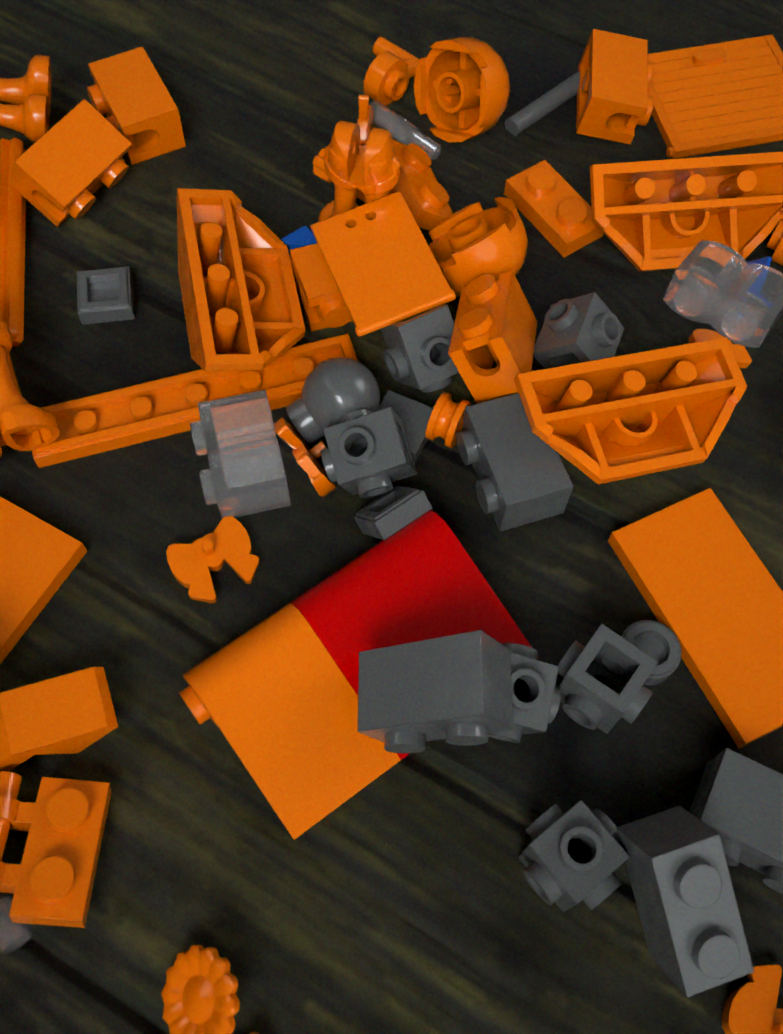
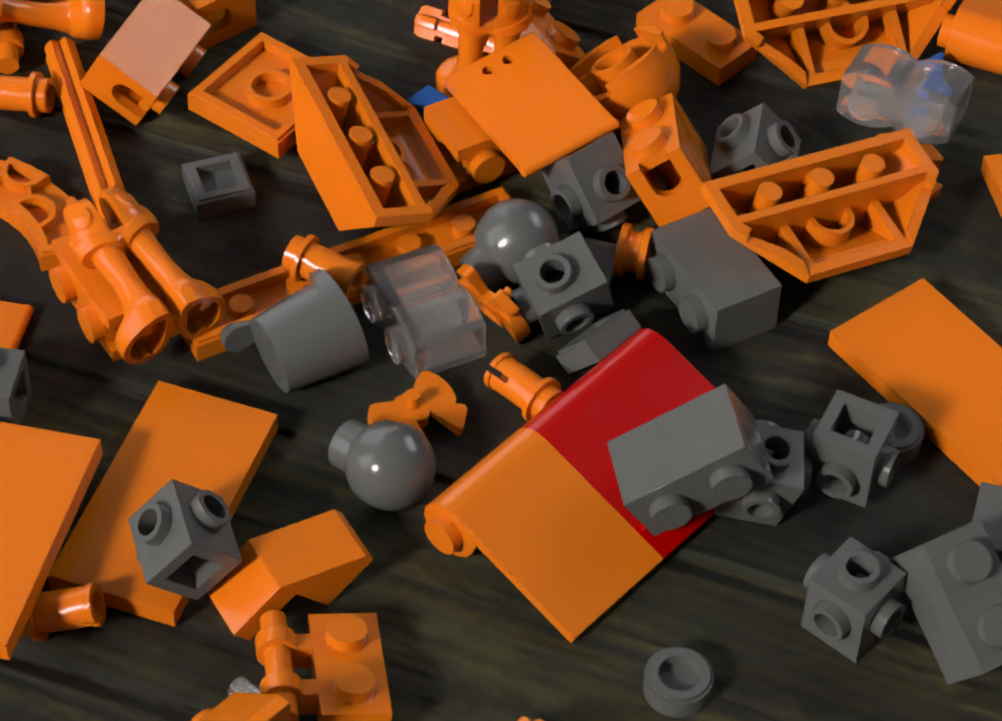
camera: 10 degrees left, 15 degrees down
none -> orange plate [187,32,309,159]
none -> dark grey hat [220,268,369,393]
none -> orange pin [282,234,366,300]
none -> dark grey piece [328,419,436,511]
none -> orange pin [483,352,563,422]
none -> dark grey tile [643,646,714,718]

